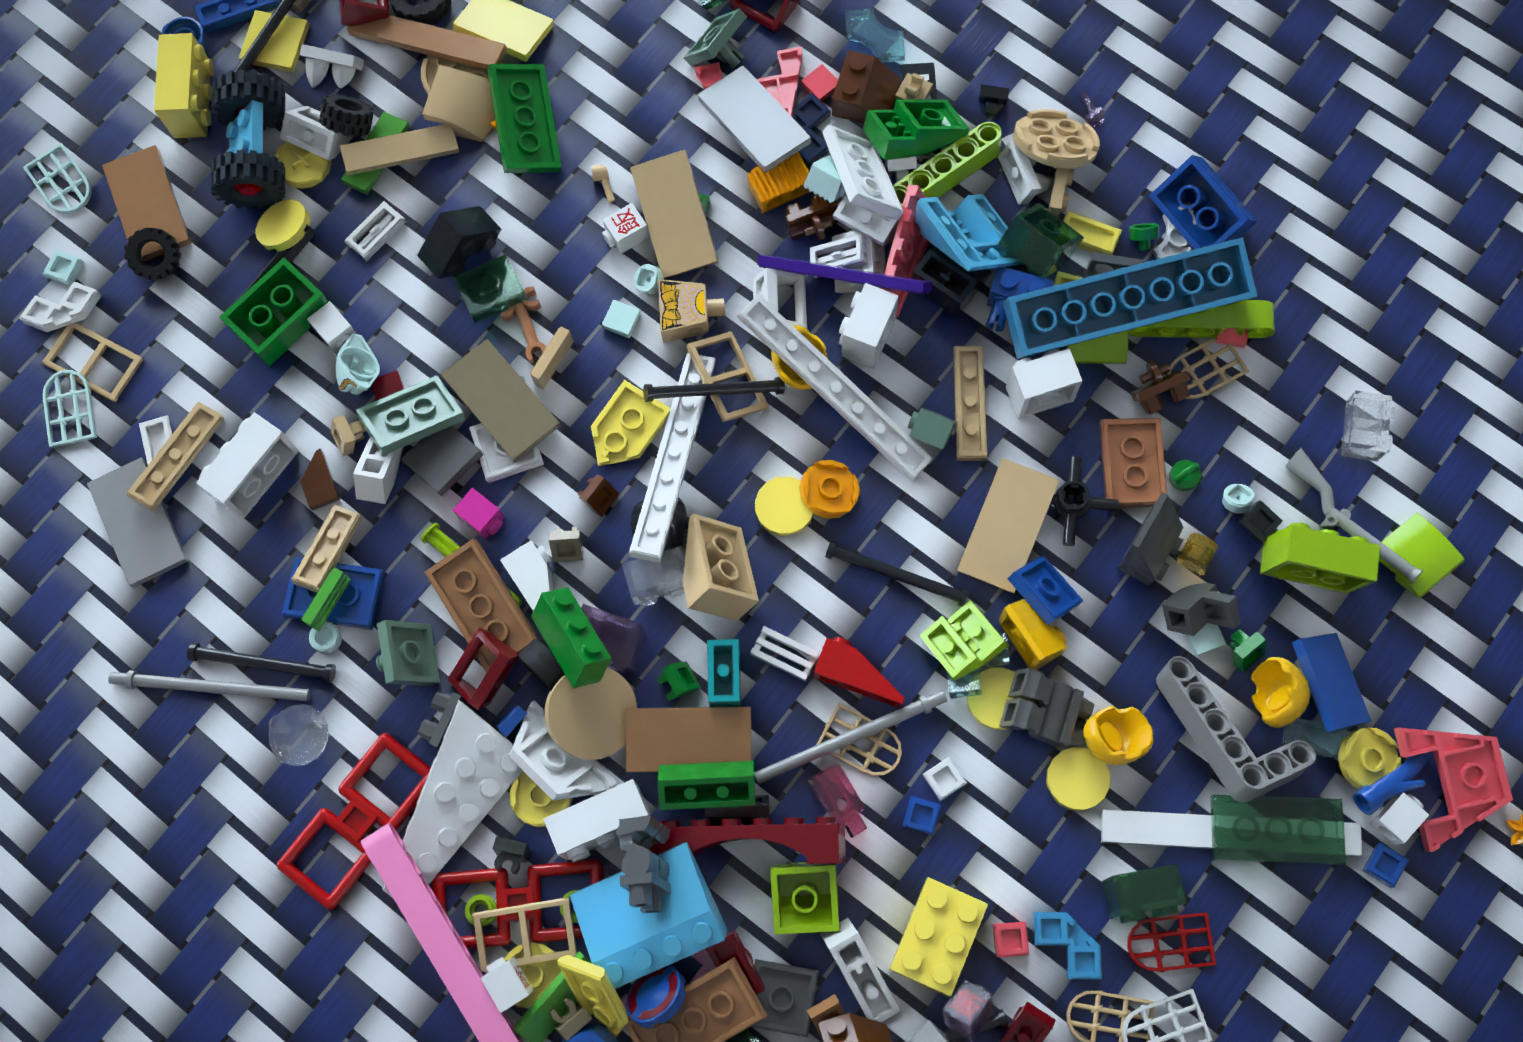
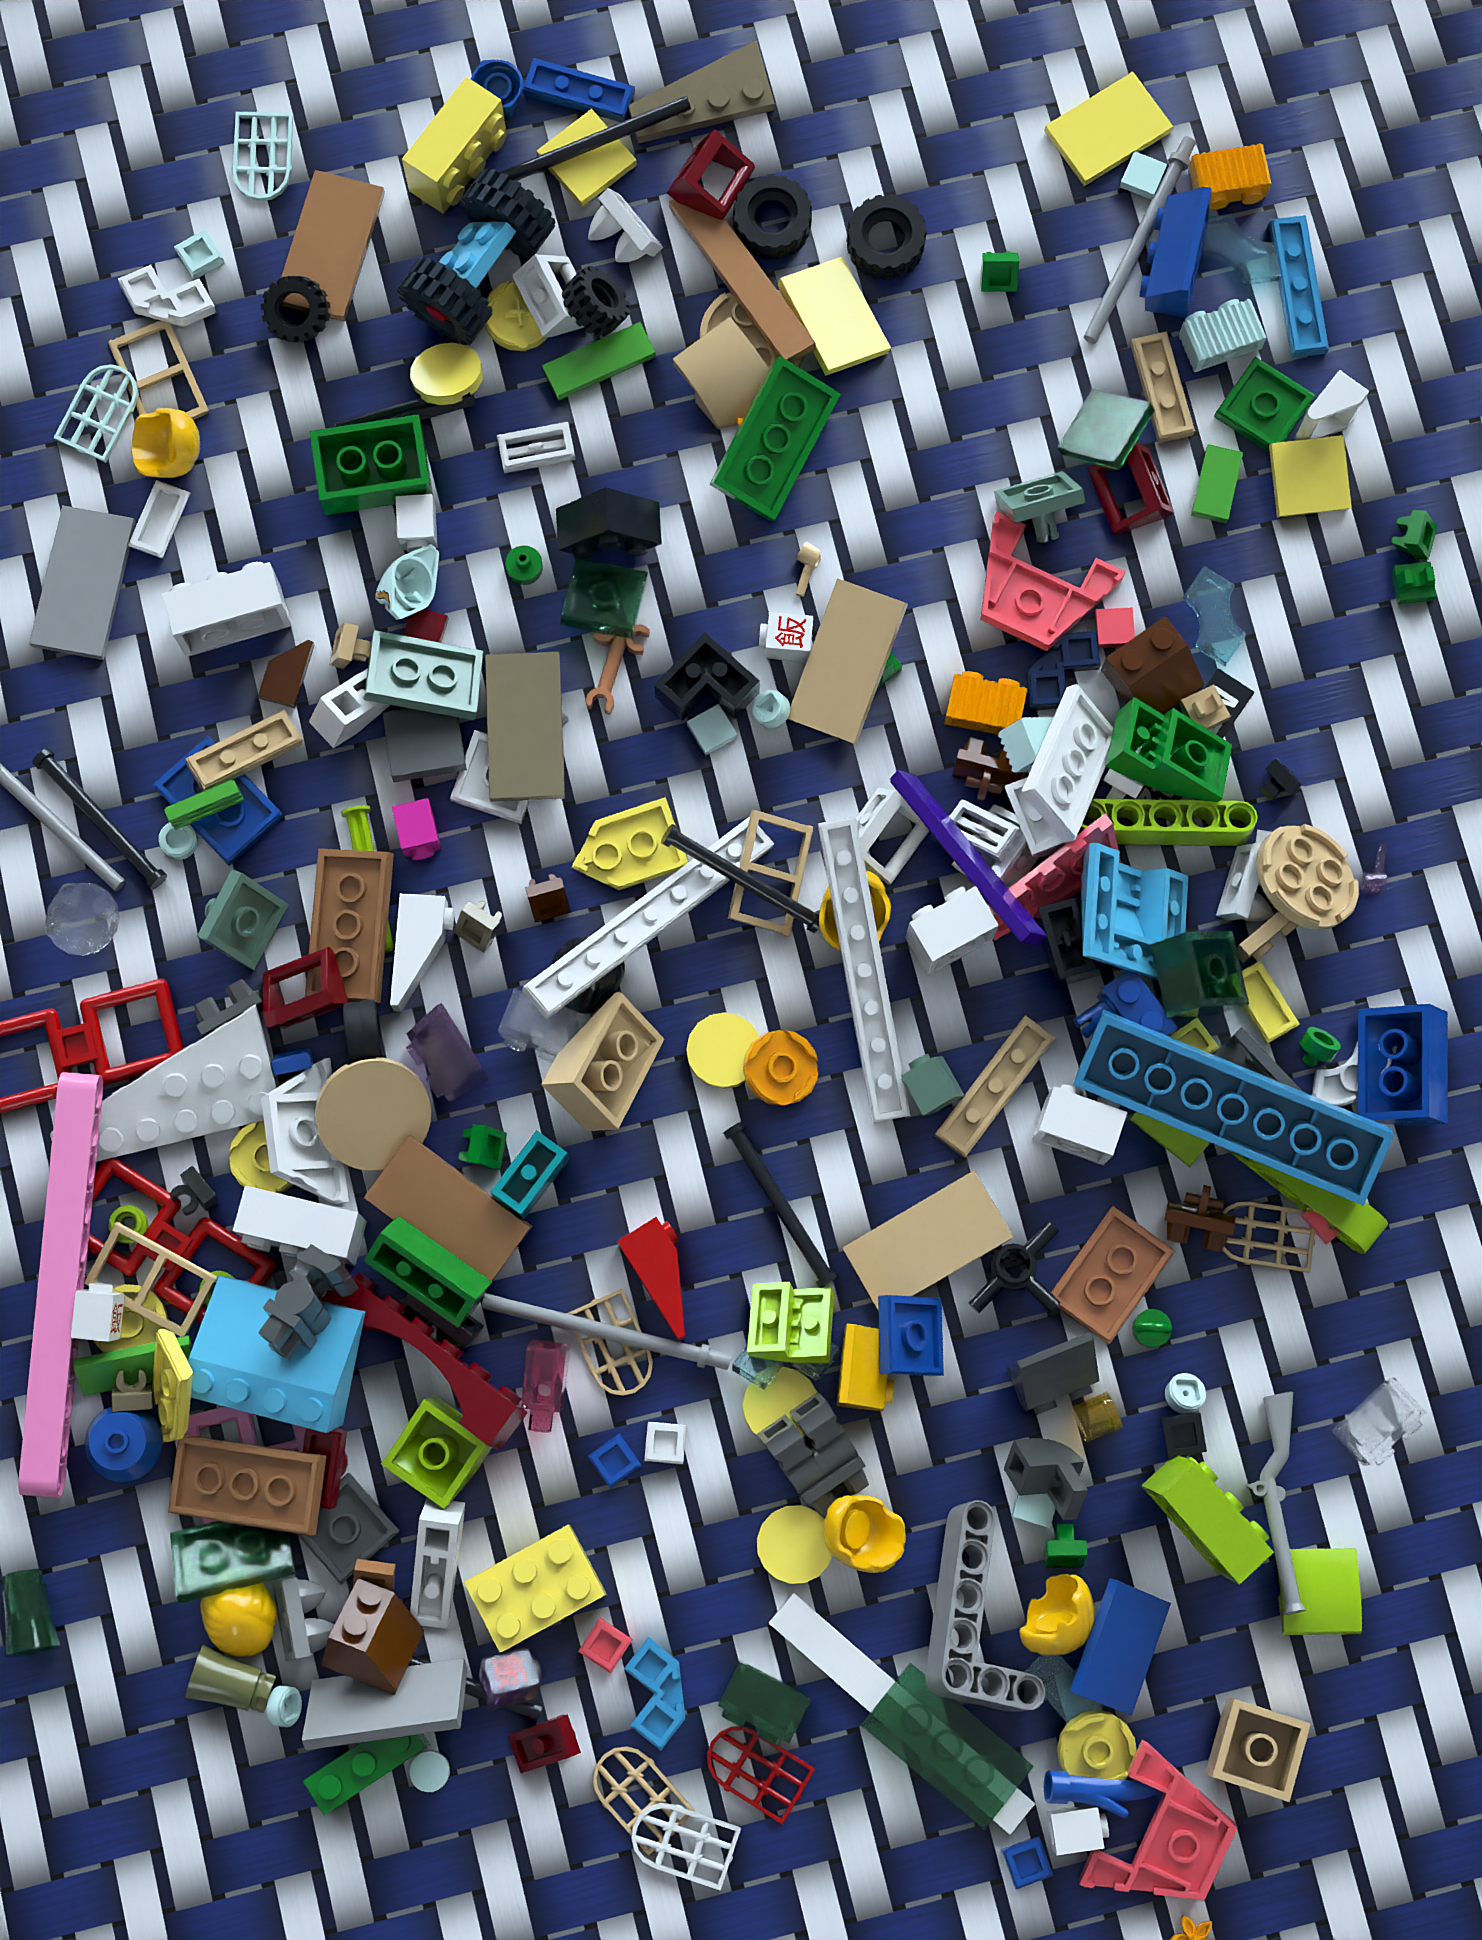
camera: 30 degrees right, 5 degrees up
tan tile [126,401,224,512] -> none
tan tile [340,124,459,176] -> none
tan tile [530,327,573,389] -> none
green brick [531,587,612,689] -> none
blue tile [625,965,686,1029] -> none
tan torso [658,280,725,343] -> none
tile [697,66,811,173] -> none
white tile [750,626,819,682] -> none
none -> yellow piece [131,408,200,478]
none -> green tile [505,545,543,585]
none -> black brick [654,632,760,721]
none -> tan brick [1205,1696,1311,1802]

